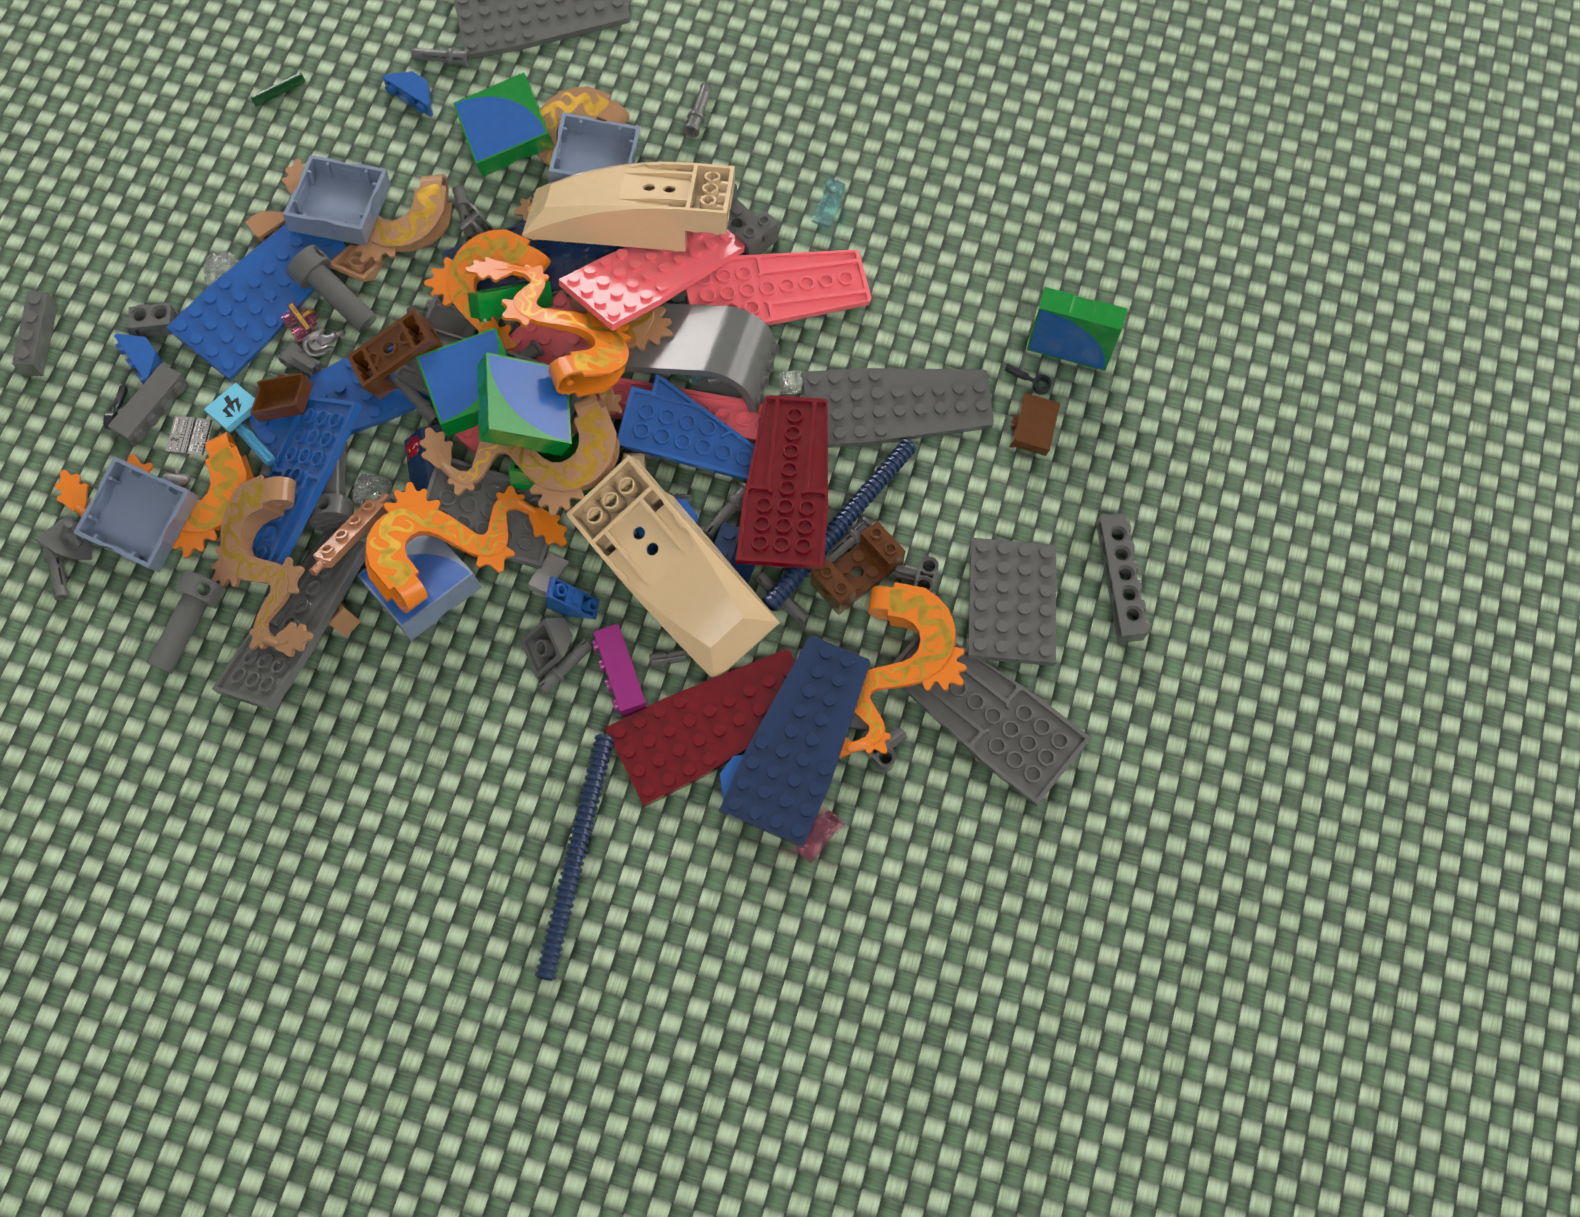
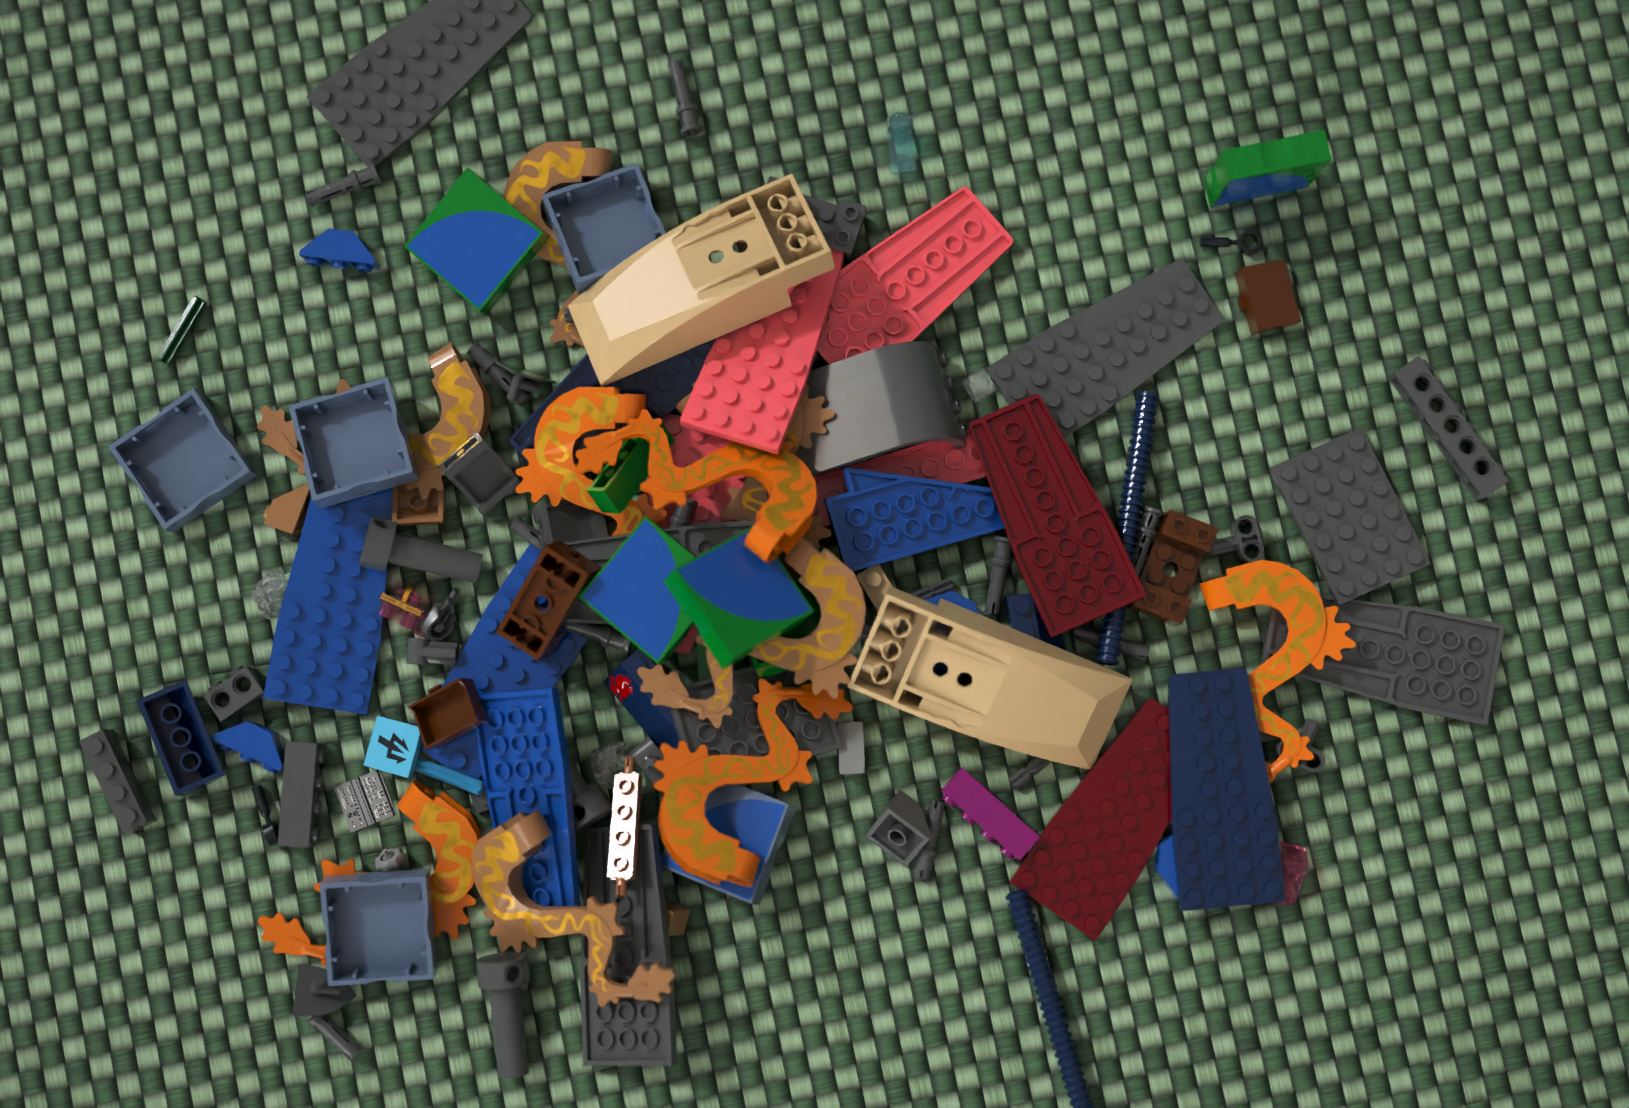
camera: 25 degrees left, 15 degrees up
blue slope [546,576,600,620] -> none
none -> sand blue tile [108,388,258,533]
none -> dark blue slope [136,680,226,796]
none -> dark grey panel [438,432,521,515]

